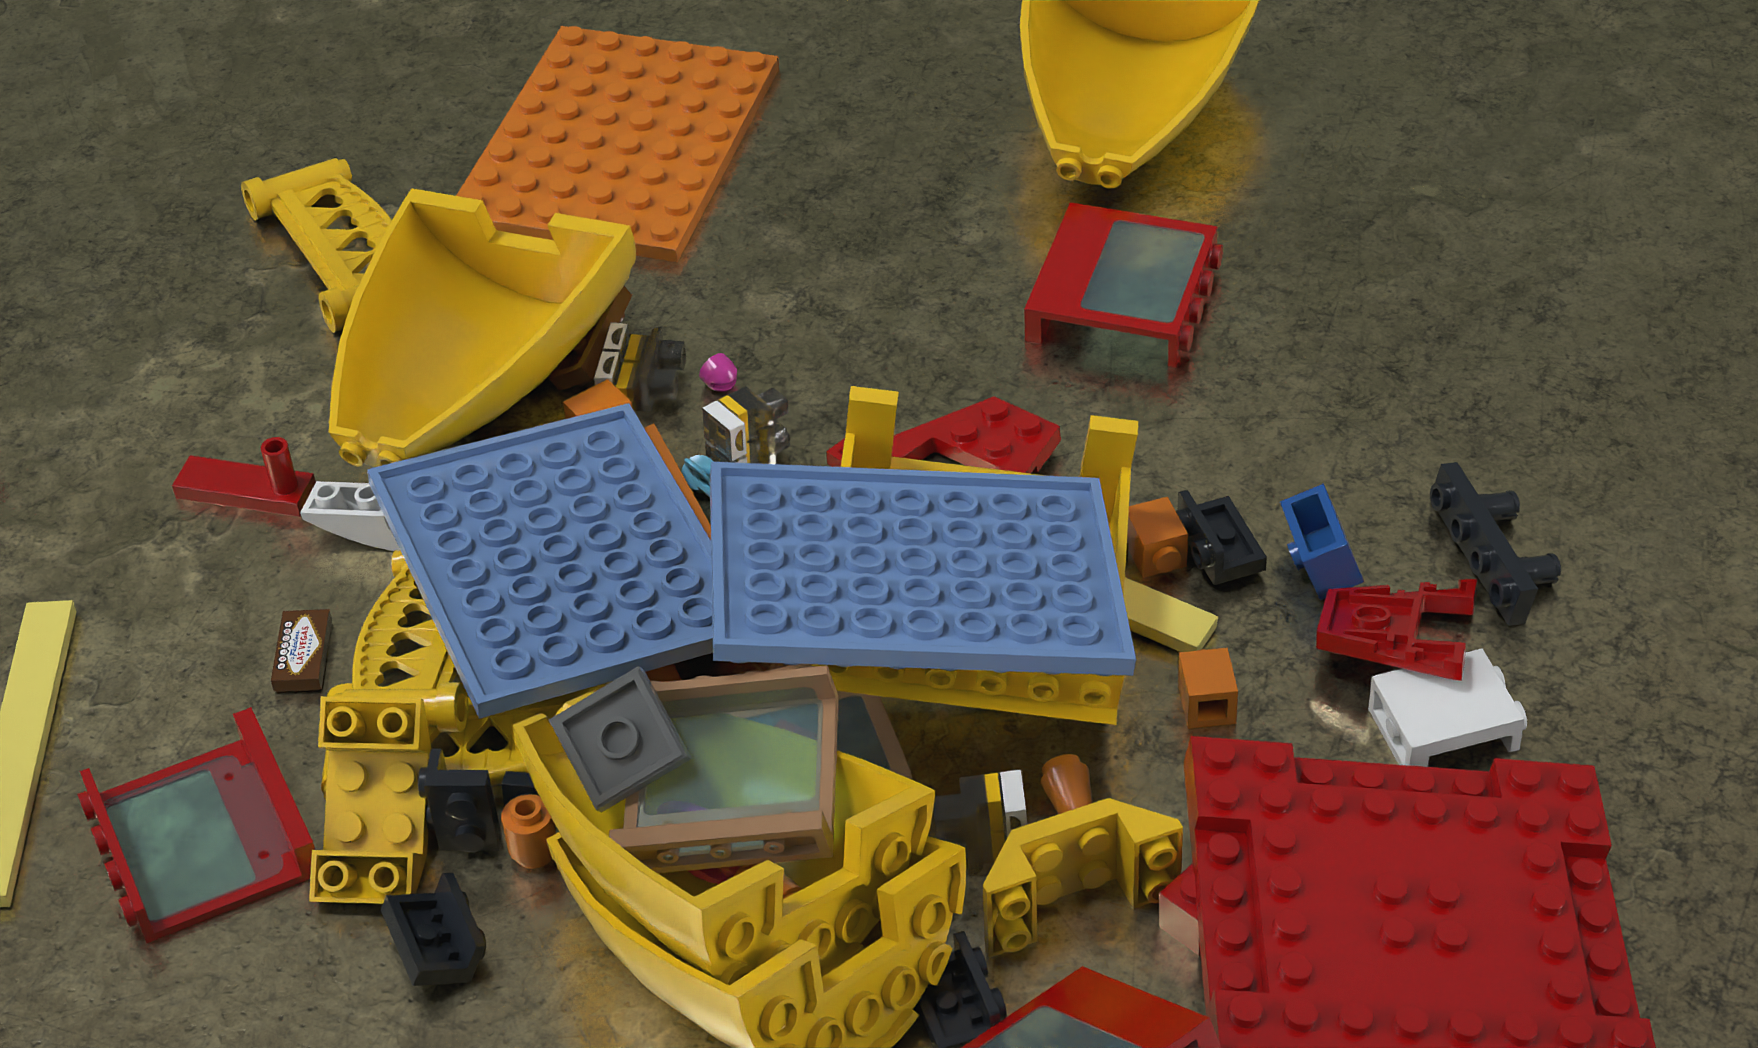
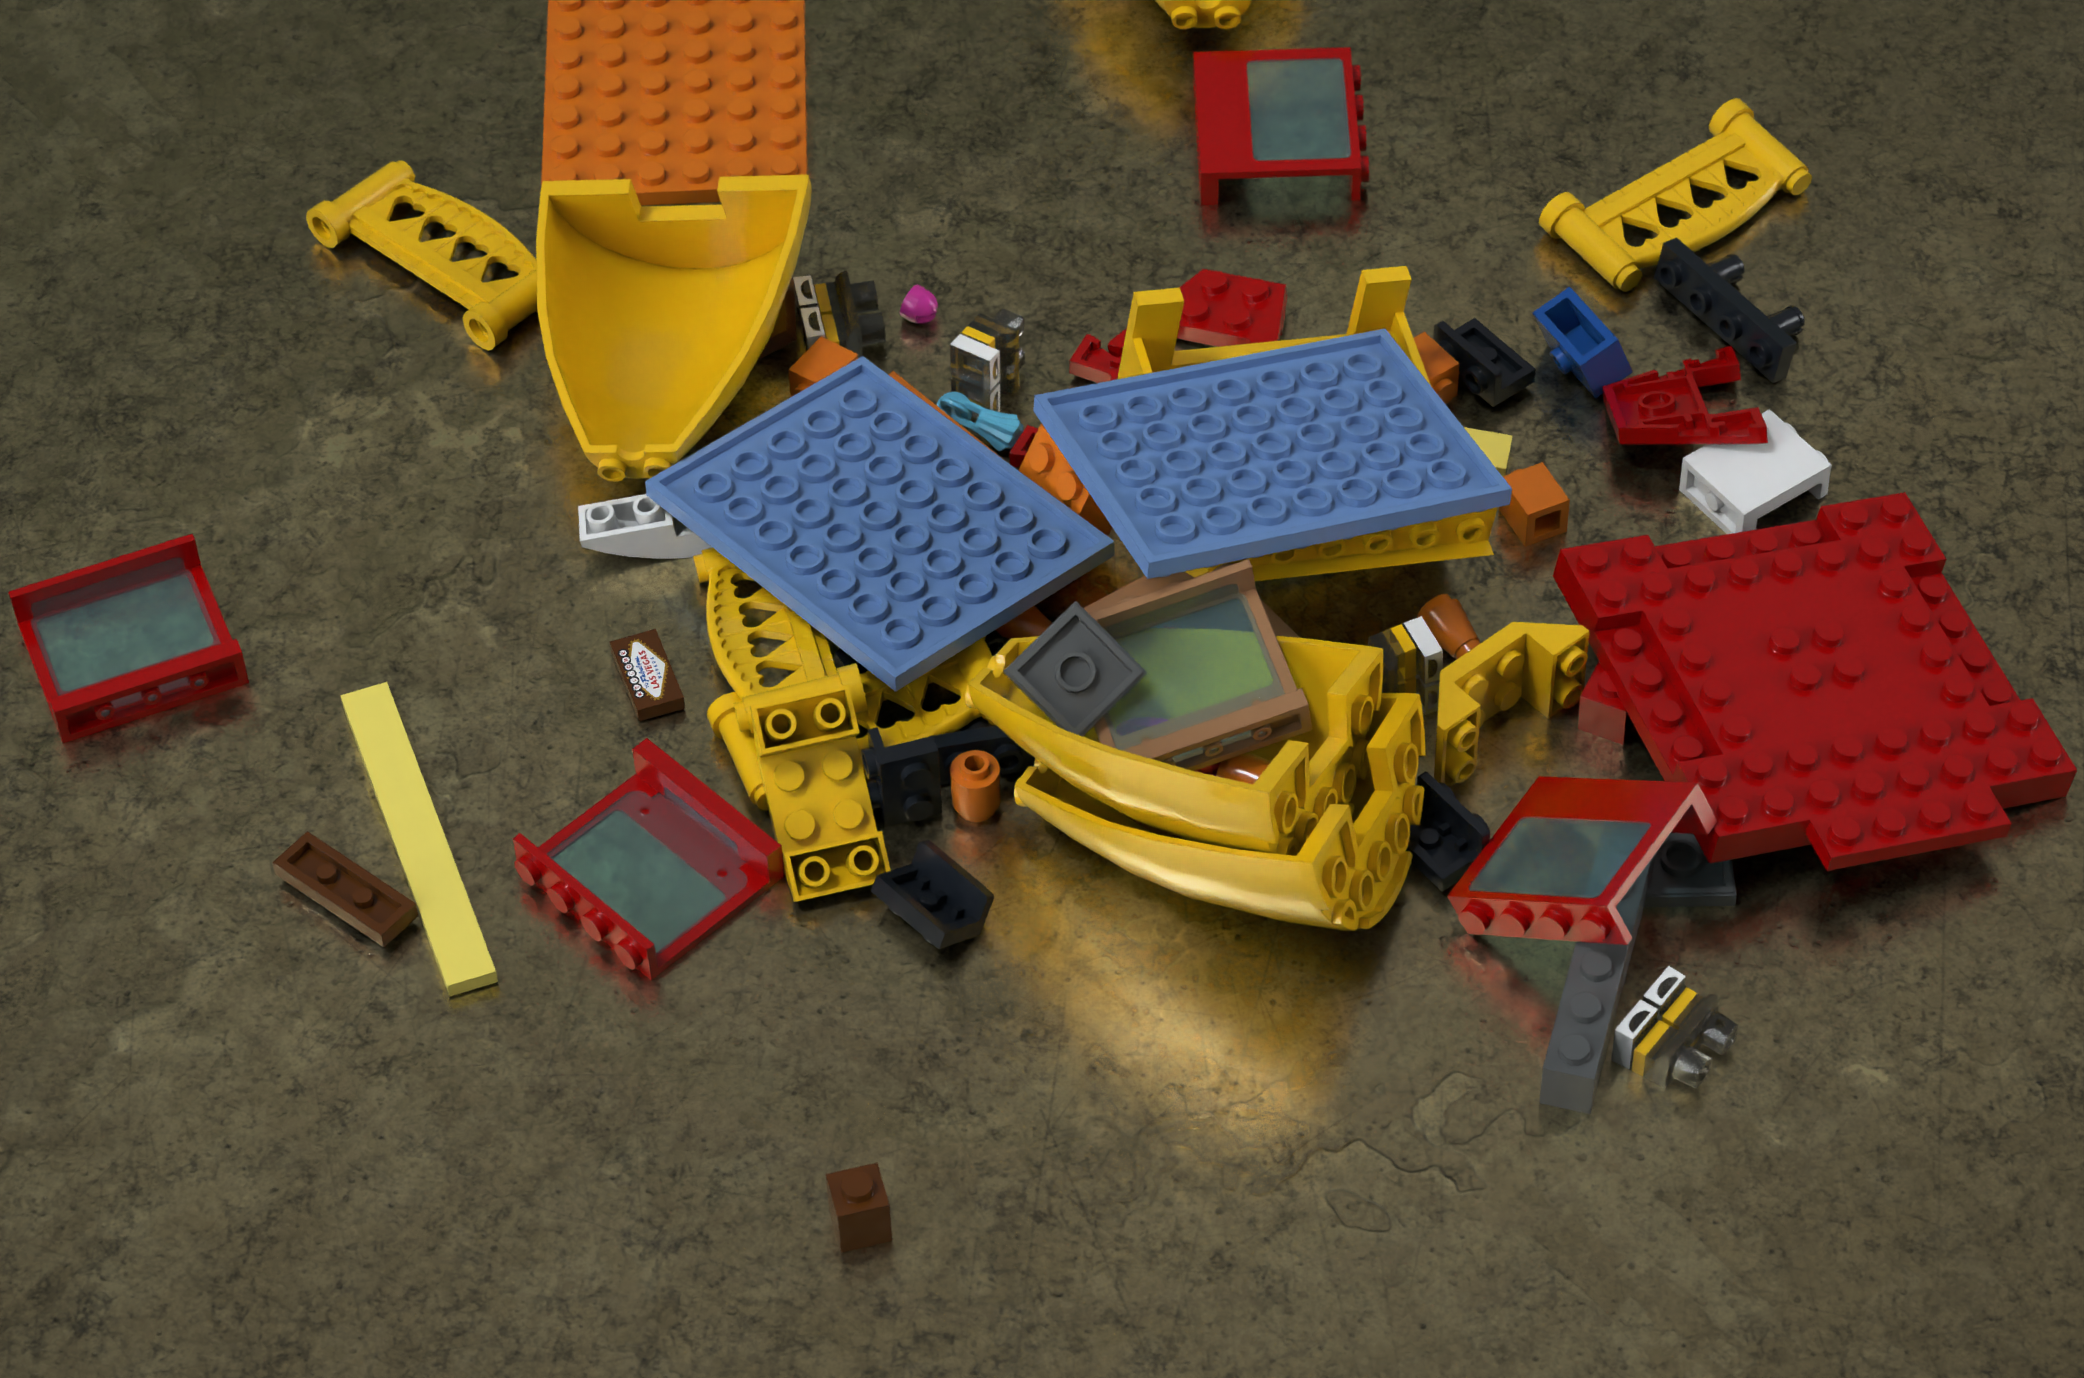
camera: 20 degrees left, 5 degrees up
red piece [172,437,316,517] -> none
none -> yellow piece [1539,98,1812,292]

